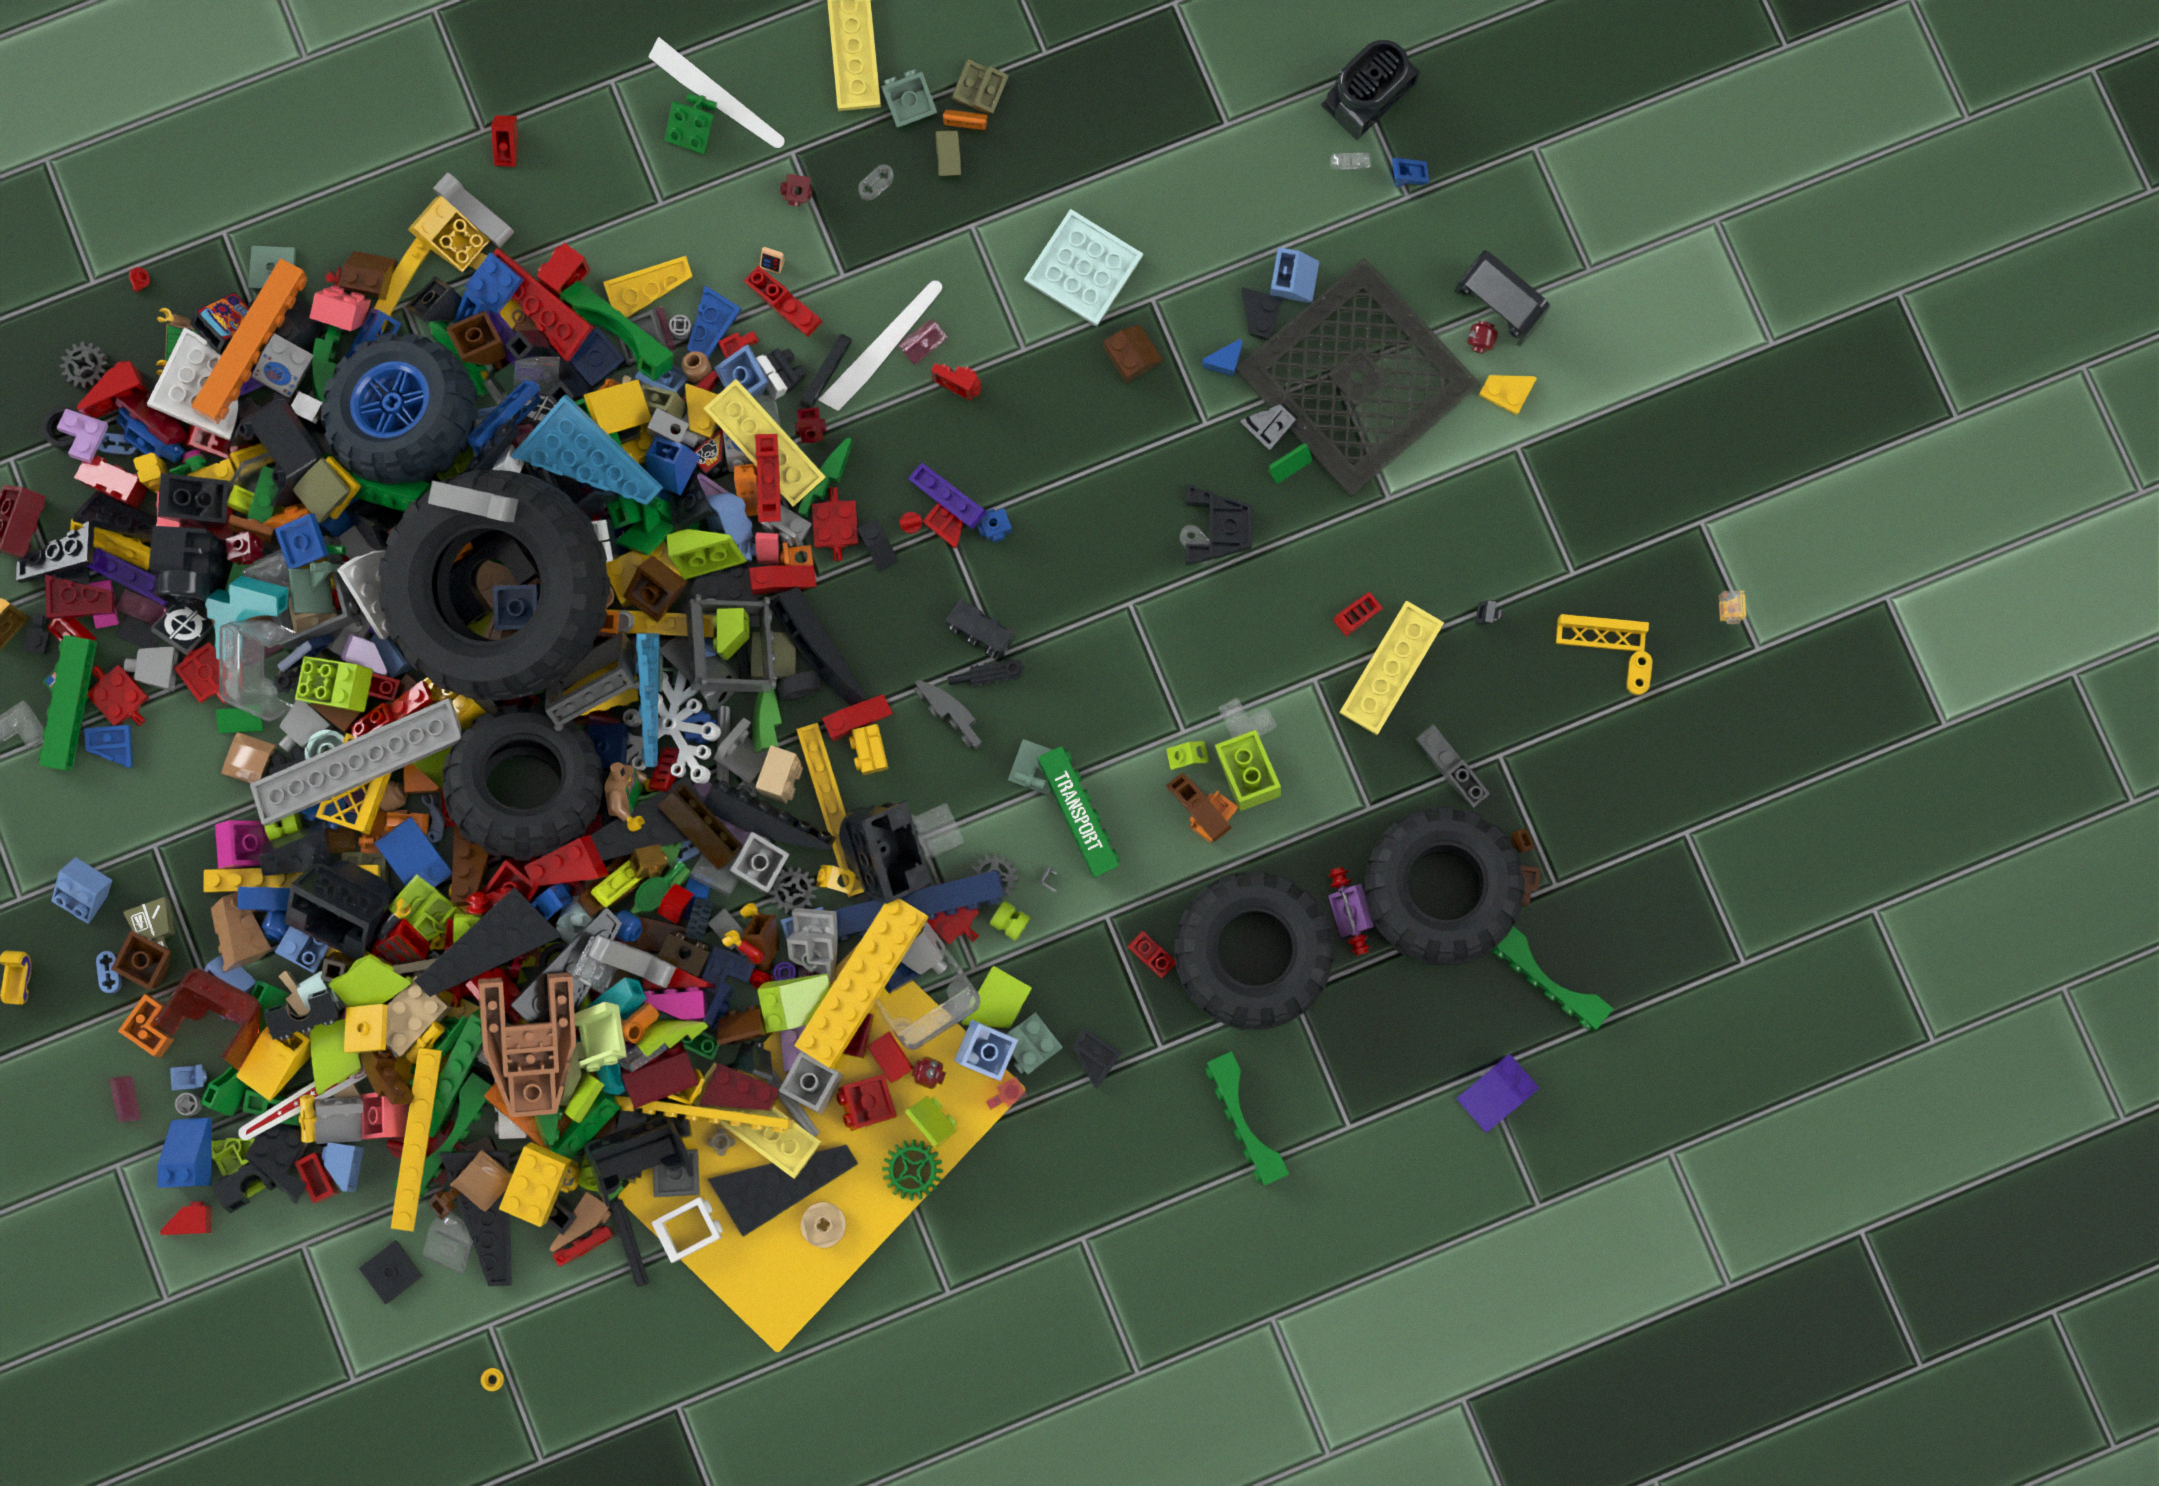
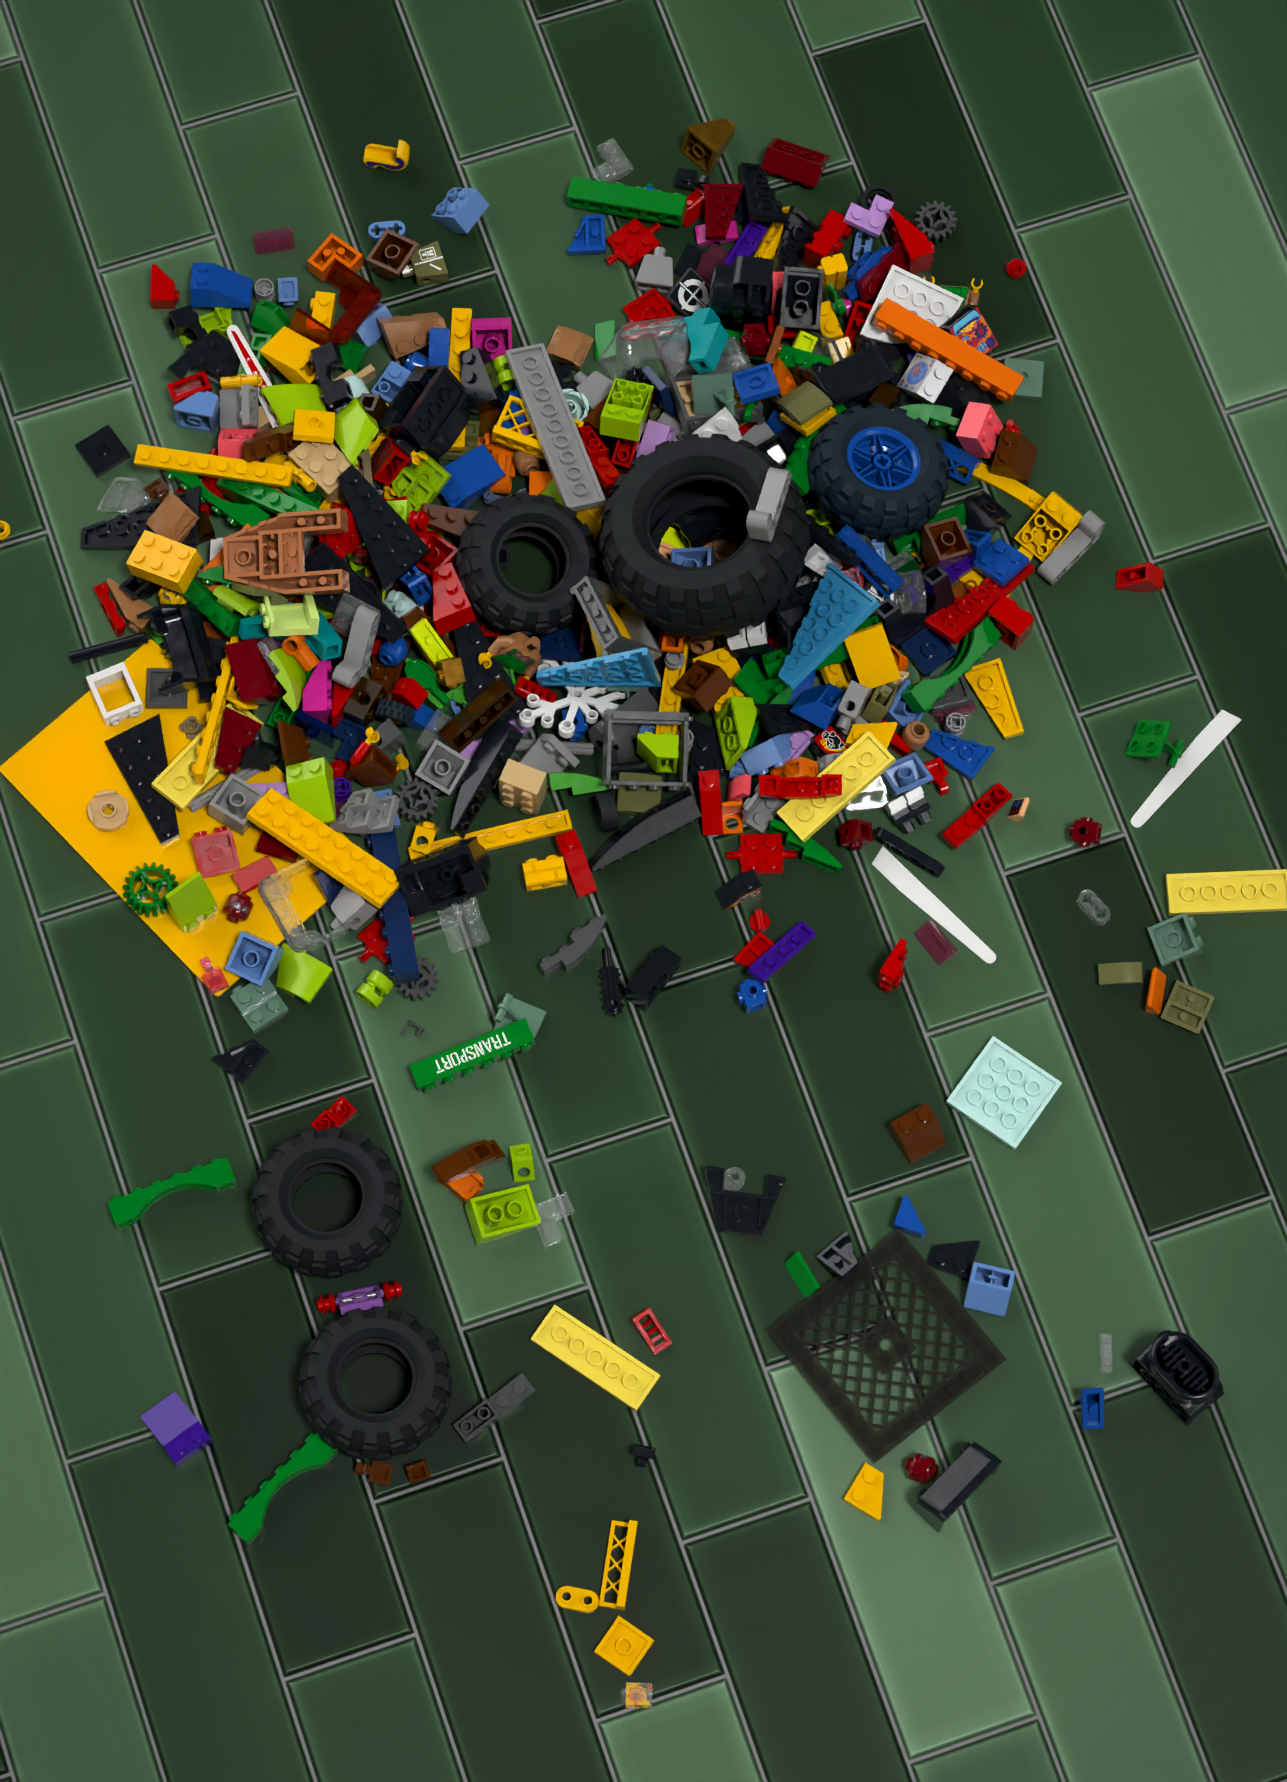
camera: 90 degrees right, 10 degrees down
none -> yellow brick [307,291,337,339]
none -> yellow tile [594,1616,654,1677]

